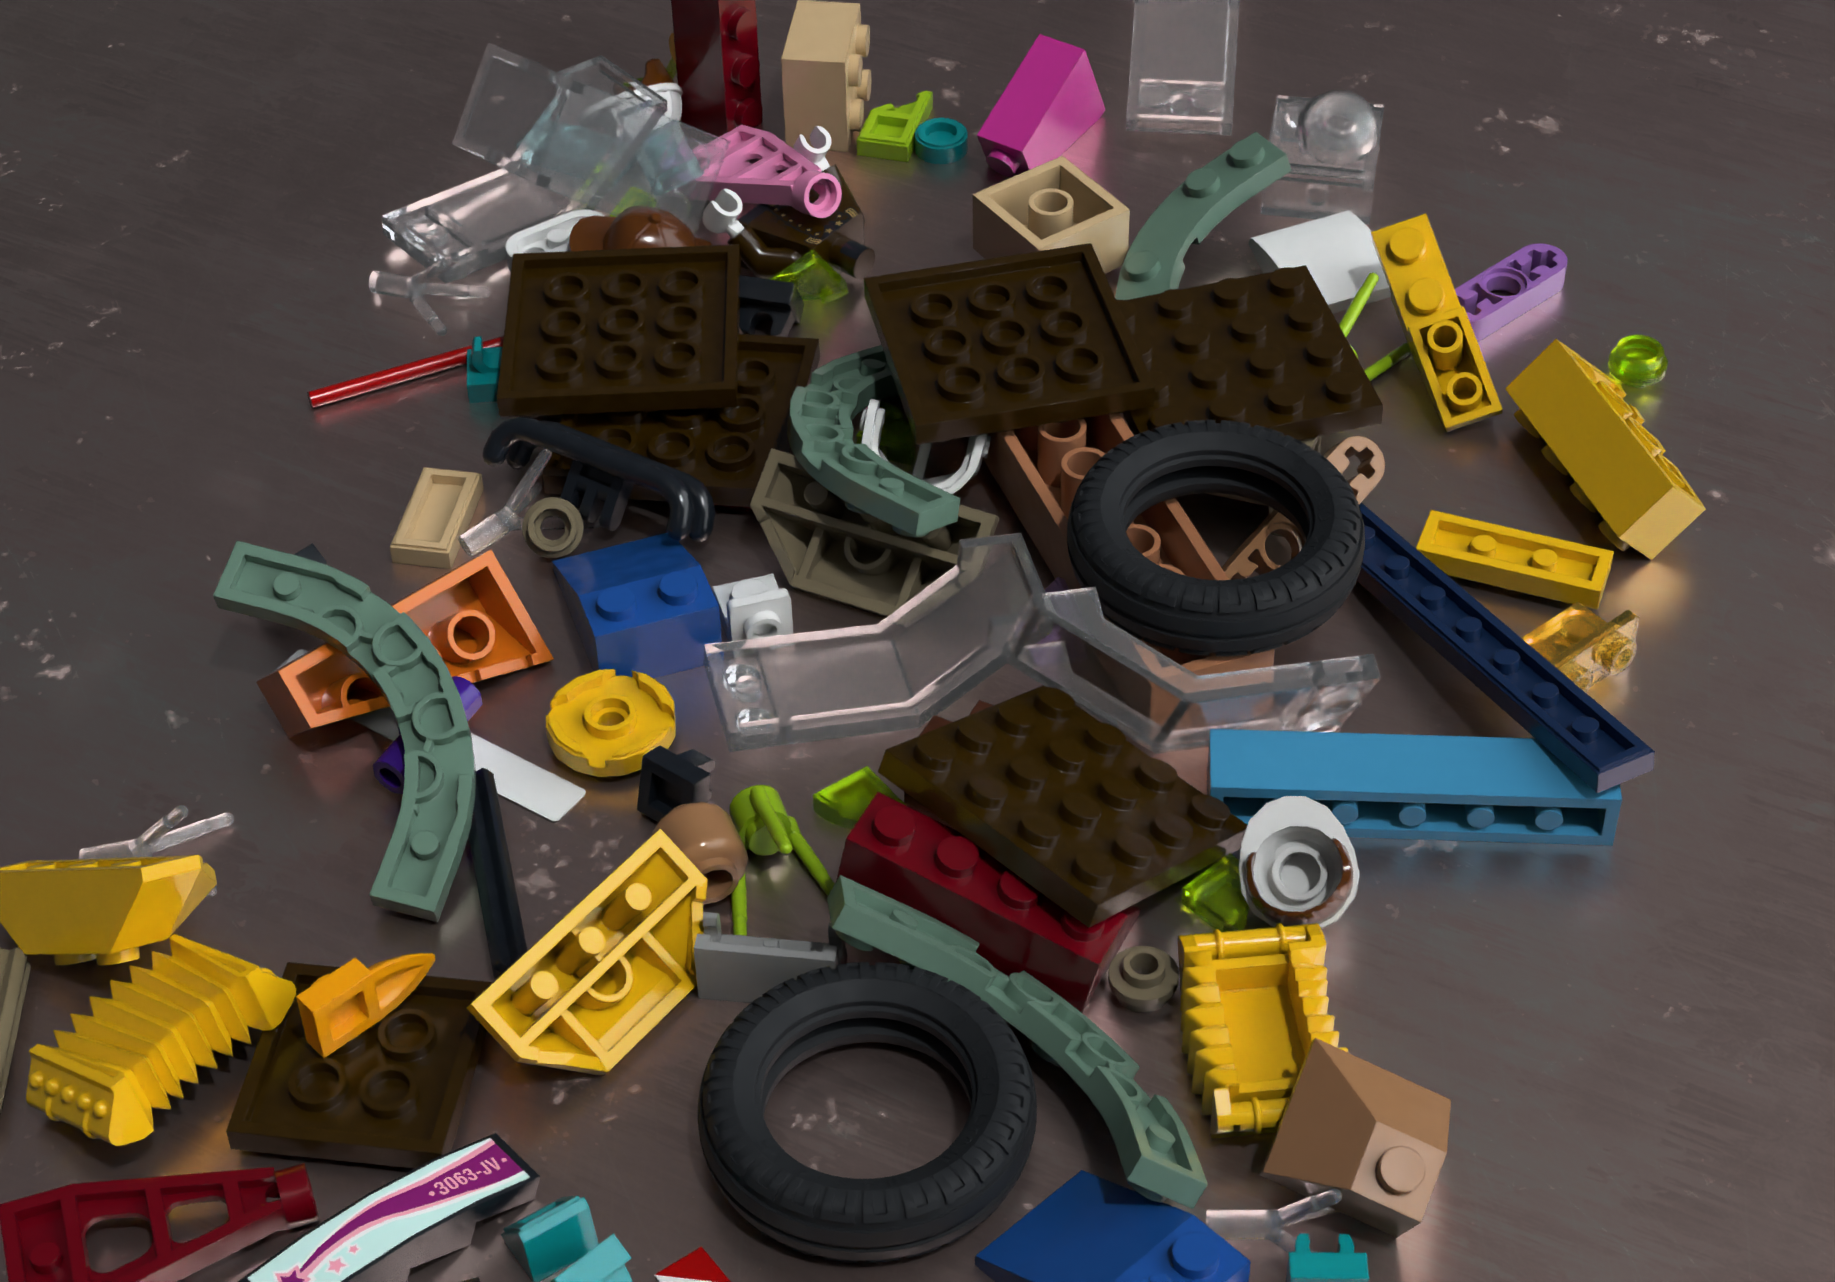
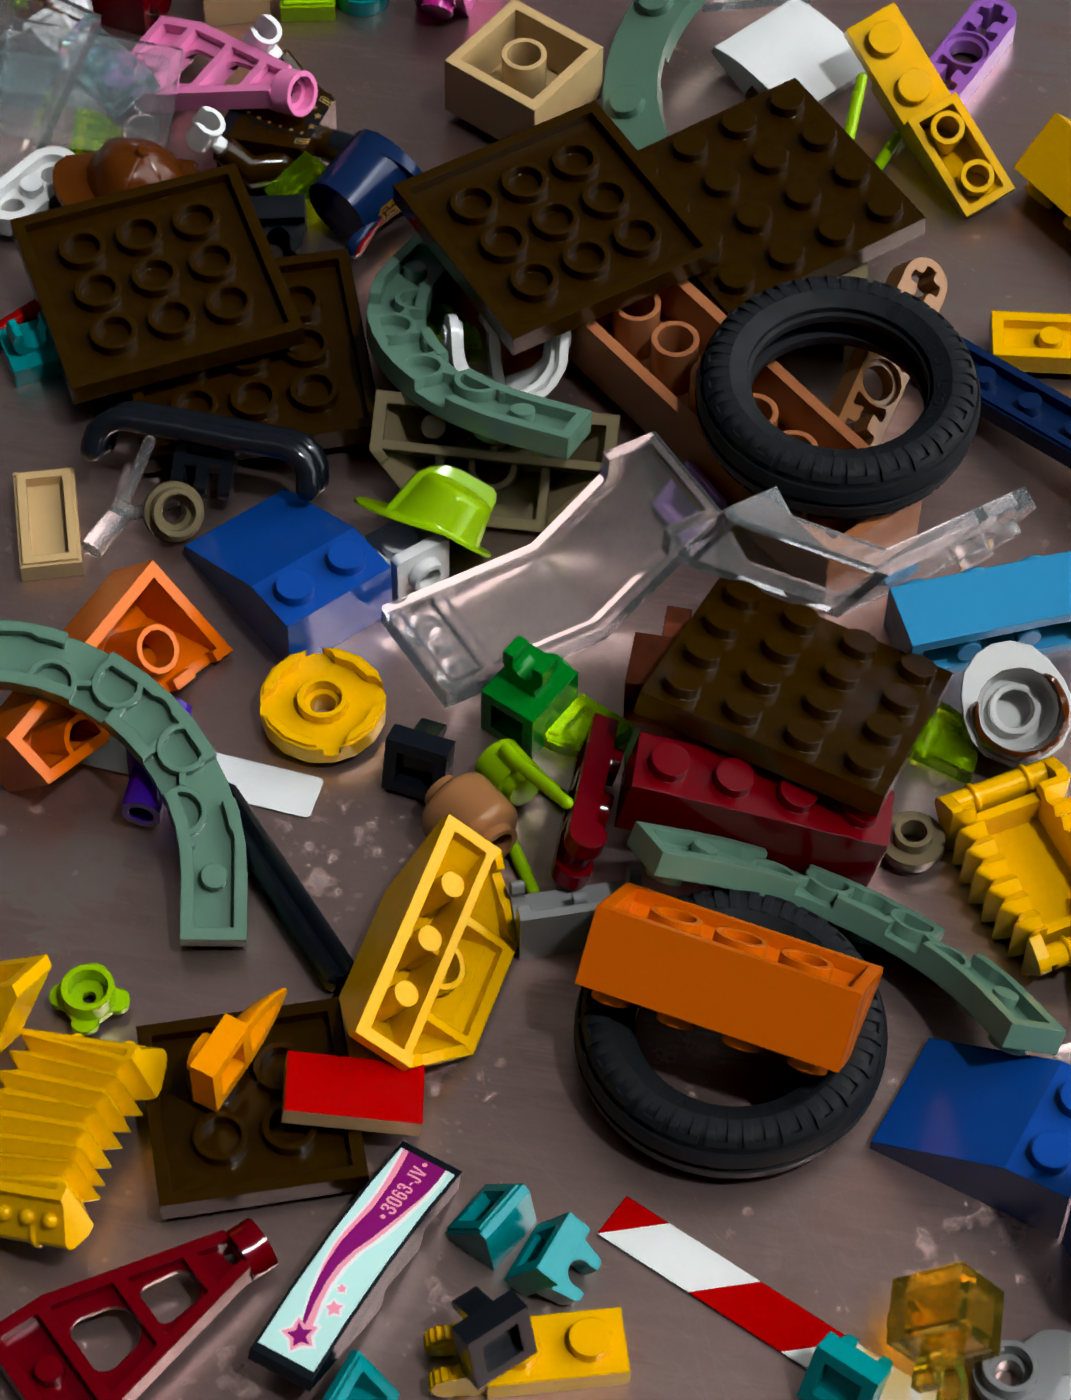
camera: 20 degrees left, 10 degrees up
none -> lime plate [49,963,130,1036]
none -> red tile [281,1050,425,1137]
none -> dark blue hat [308,129,422,259]
none -> lime piece [354,465,497,558]
none -> green brick [481,635,578,759]
none -> dark red plate [551,713,624,890]
none -> orange slope [574,882,884,1075]

